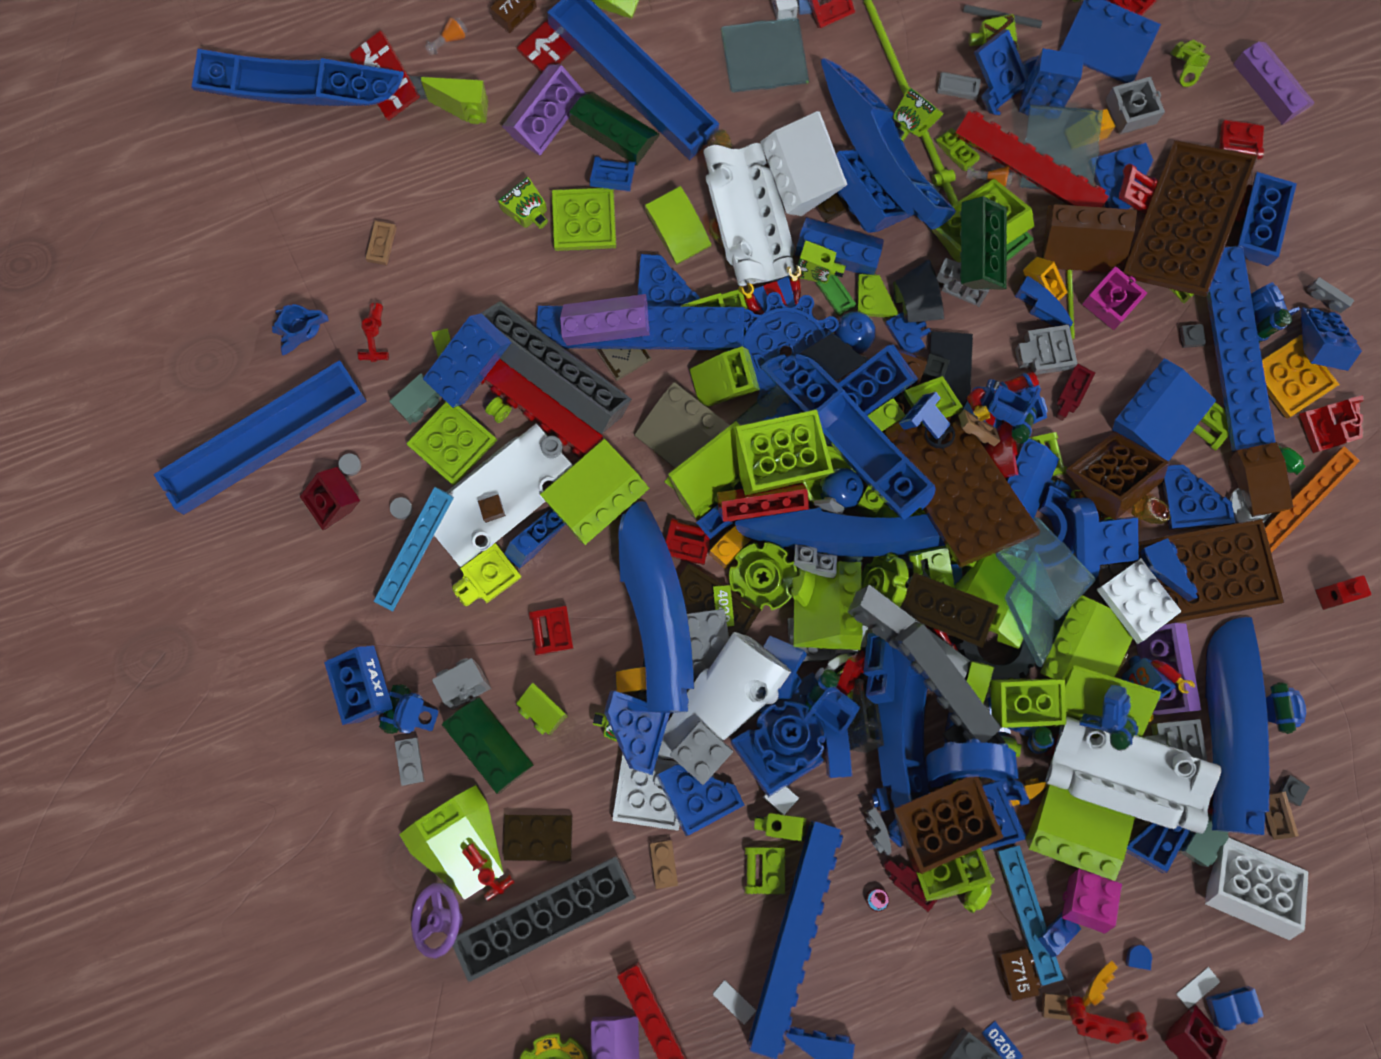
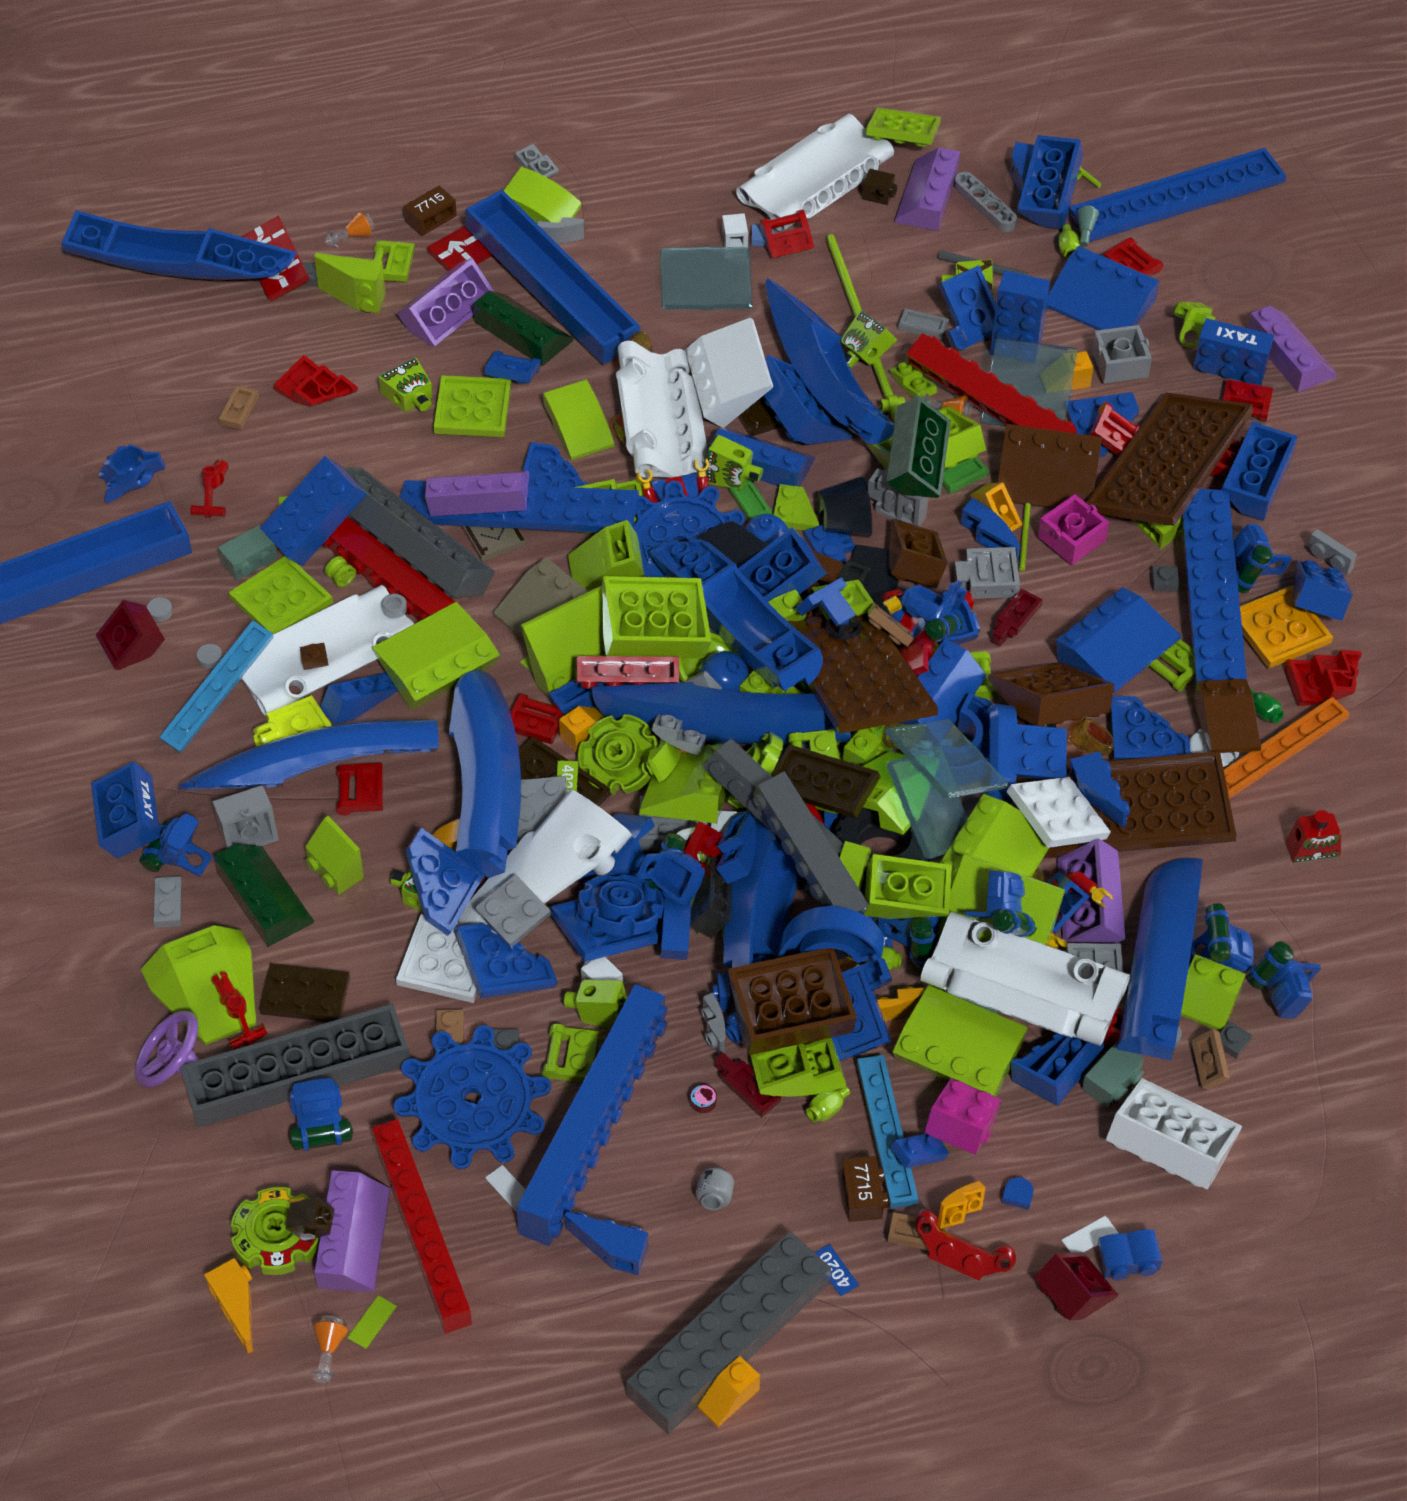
camera: 10 degrees right, 25 degrees down
none -> blue slope [178,720,439,790]
none -> red slope [273,355,358,406]
none -> blue piece [289,1078,354,1151]
none -> lime plate [373,241,415,282]
none -> blue plate [394,1025,551,1170]
none -> dark grey plate [493,1029,519,1051]
none -> light grey slope [538,217,585,244]
none -> light grey head [696,1167,734,1211]
none -> reddish brown slope [888,518,948,588]
none -> lime slope [1181,954,1246,1032]
none -> blue brick [1193,318,1274,385]
none -> blue piece [1247,941,1321,1019]

